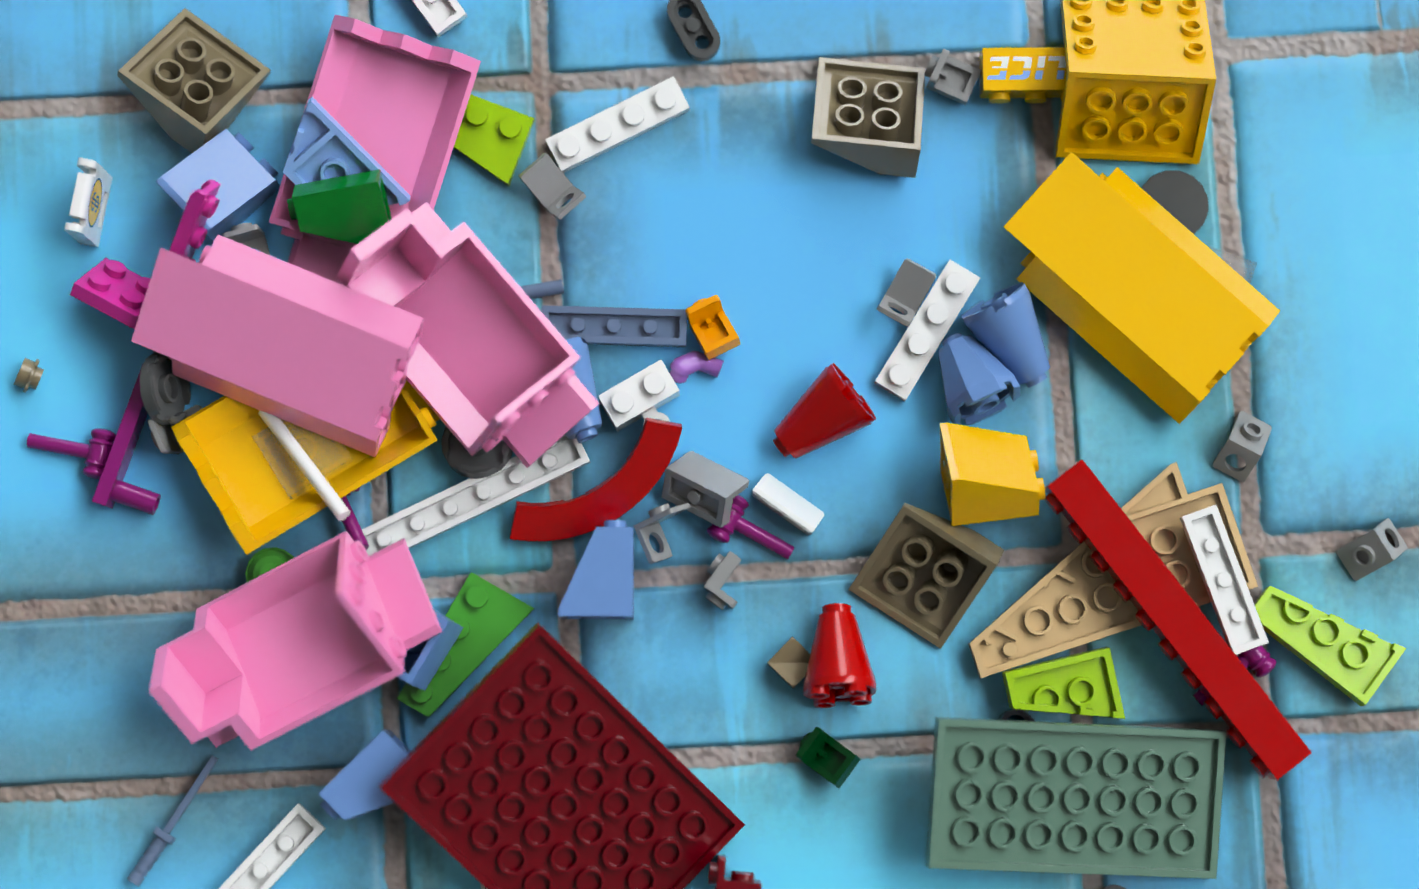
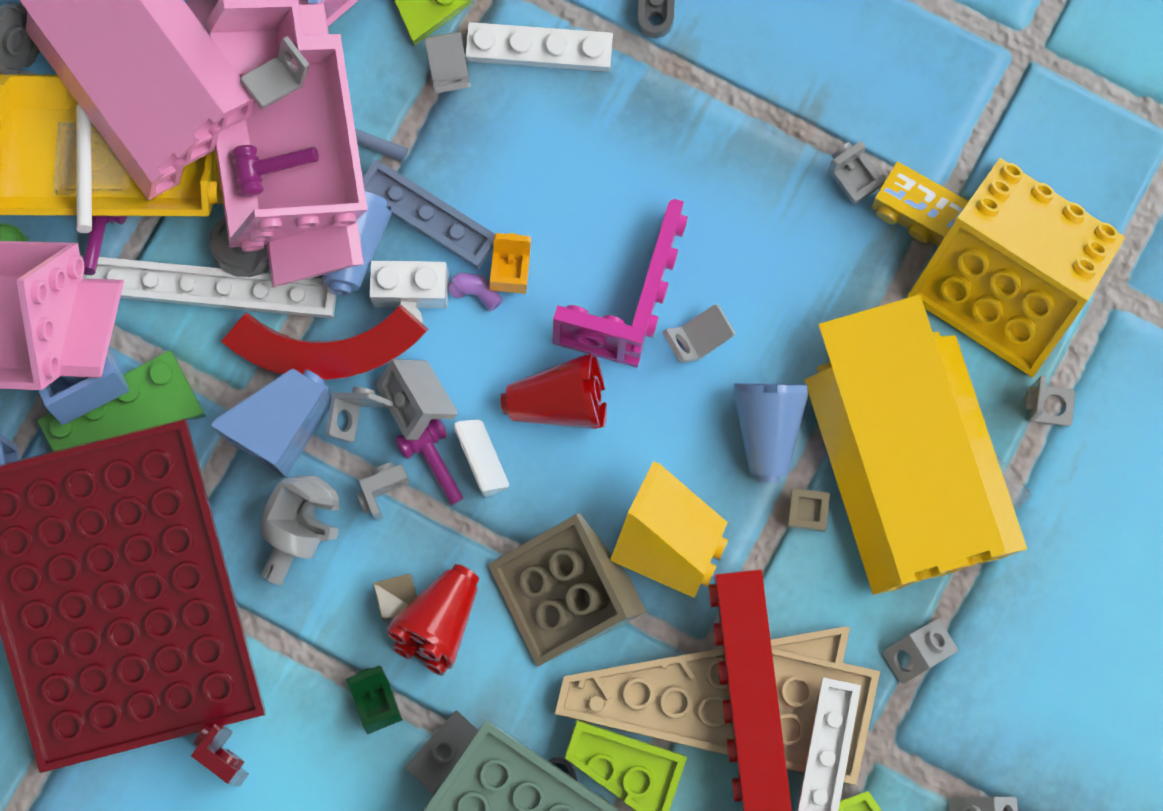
camera: 40 degrees right, 5 degrees down
dark tan slope [811,57,926,178] -> none
white plate [874,260,980,401] -> none
medium blue cone [939,333,1020,425] -> none
dark grey tile [1141,170,1208,234] -> none
none -> magenta piece [231,145,319,197]
none -> light grey bracket [240,36,309,109]
none -> light grey piece [260,476,339,585]
none -> dark grey plate [404,710,478,794]
none -> dark pink bracket [552,199,688,368]
none -> dark tan plate [787,488,830,532]
none -> light grey bracket [1024,376,1075,427]

